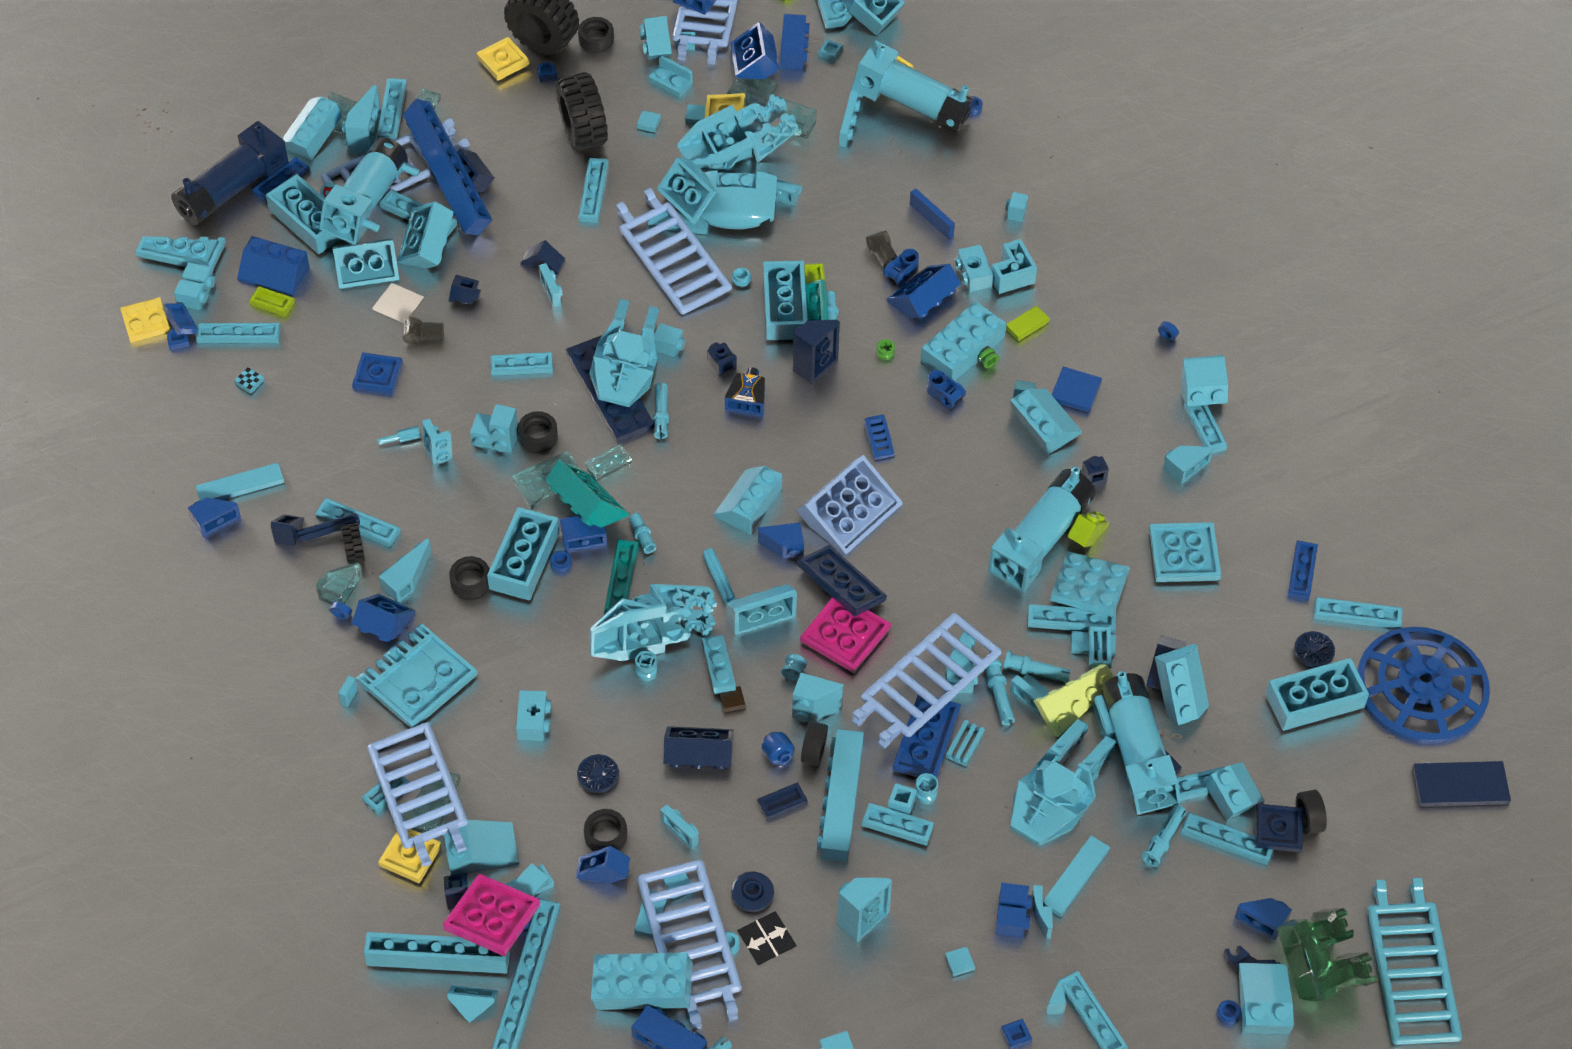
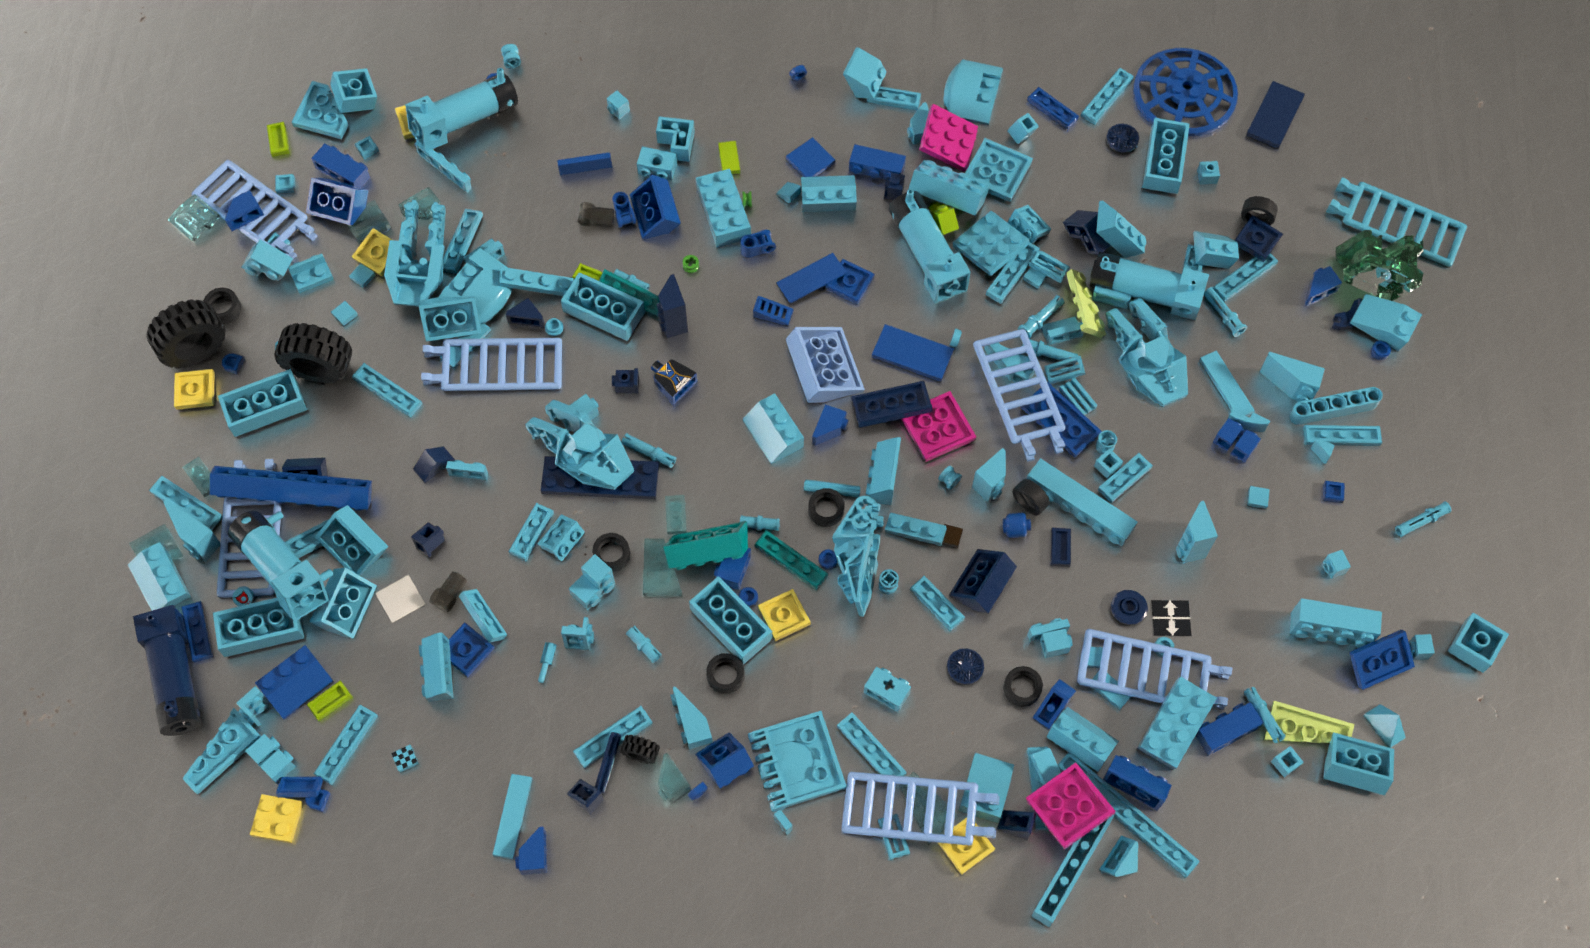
camera: 60 degrees left, 10 degrees up
none -> medium azure brick [218,369,307,437]
none -> medium azure bracket [236,686,270,727]
none -> medium azure tile [275,174,295,194]
none -> medium azure slope [419,632,454,702]
none -> medium azure tile [443,209,483,274]
none -> medium azure plate [459,589,507,643]
none -> medium azure plate [499,267,574,296]
none -> medium azure wheel [501,44,521,68]
none -> dark blue slope [506,298,545,328]
none -> medium azure bracket [537,514,585,561]
none -> medium azure pin [626,626,662,663]
none -> light yellow plate [758,589,811,641]
none -> blue piece [776,253,847,304]
none -> black tyre [808,488,845,527]
none -> blue tile [825,259,875,304]
none -> medium azure plate [837,712,907,784]
none -> blue brick [849,144,906,180]
none -> blue tile [872,324,954,382]
none -> medium azure brick [908,160,990,215]
none -> medium azure tile [910,576,965,632]
none -> dark pink plate [919,104,978,172]
none -> medium azure slope [944,59,1003,125]
none -> medium azure tile [949,328,962,348]
none -> medium azure brick [1007,113,1039,144]
none -> medium azure bracket [1007,205,1051,244]
none -> medium azure brick [1040,629,1072,658]
none -> medium azure tile [1044,356,1086,384]
none -> medium azure slope [1047,707,1119,772]
none -> blue slope [1103,755,1172,811]
none -> medium azure plate [1197,161,1220,185]
none -> medium azure slope [1260,351,1325,402]
none -> medium azure beam [1289,387,1383,425]

